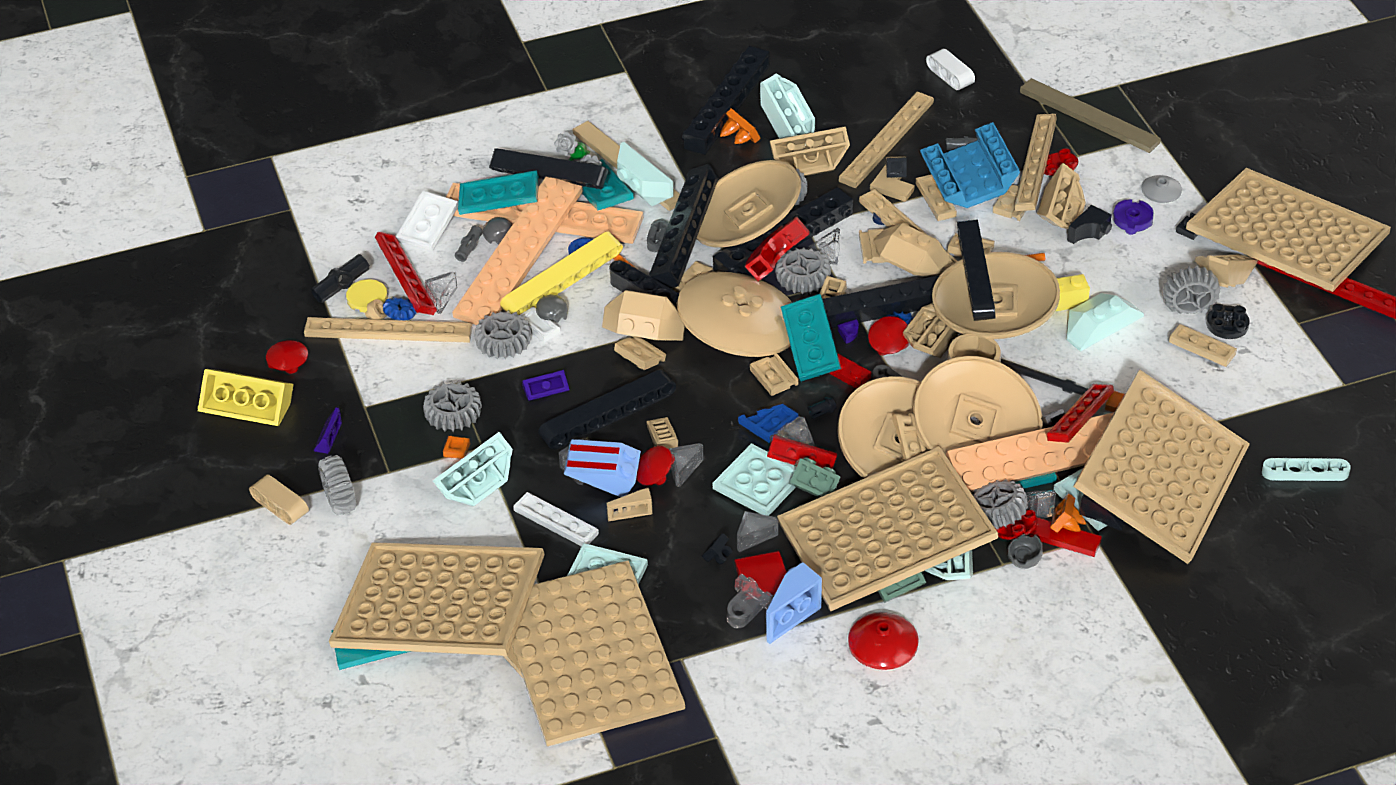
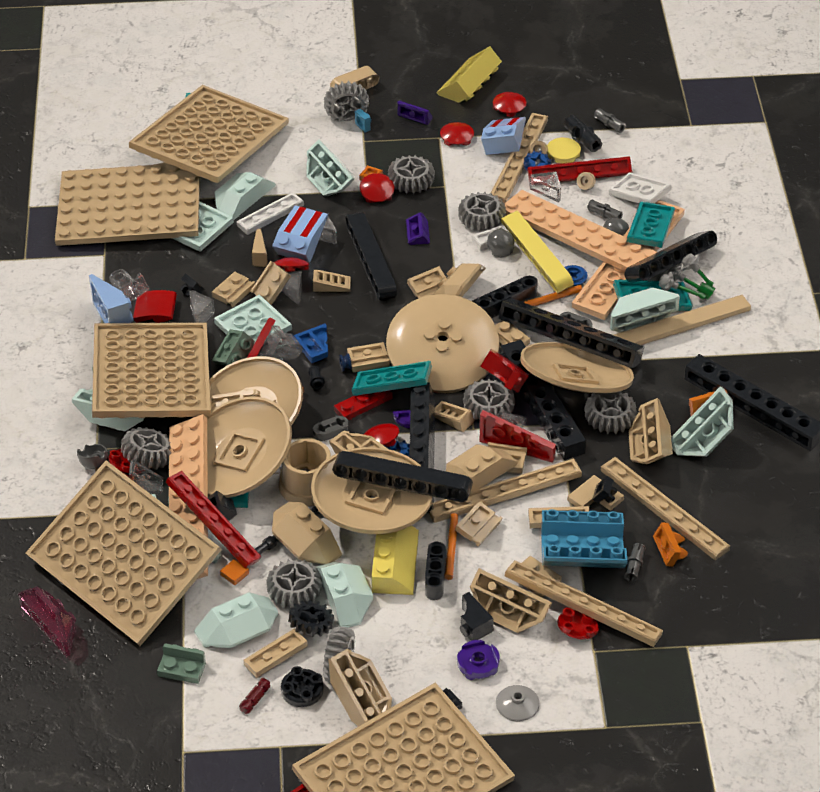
camera: 105 degrees right, 0 degrees up
red dish [848,612,919,670] -> none
white beam [926,49,975,90] -> none
dark tan tile [1020,78,1161,153] -> none
light aqua beam [1262,458,1350,481] -> none
none -> clear pink wedge [18,586,76,657]
none -> sand green bracket [157,644,206,684]
none -> light aqua wedge [194,592,279,648]
none -> tan plate [212,272,255,307]
none -> light aqua wedge [215,172,276,220]
none -> dark red axle [239,678,271,714]
none -> tan plate [250,261,291,305]
none -> light grey gear [266,558,322,608]
none -> tan wedge [272,502,342,565]
none -> black gear [288,600,334,637]
none -> dark blue bush [339,353,352,371]
none -> dark azure plate [355,108,371,132]
none -> red dish [360,173,394,203]
none -> black beam [425,541,446,600]
none -> red dish [440,122,474,146]
none -> red wing [479,410,556,463]
none -> light blue slope [481,117,526,155]
none -> tan tile [577,172,596,190]
none -> dark grey pin [594,108,626,133]
none -> orange tile [653,522,688,567]

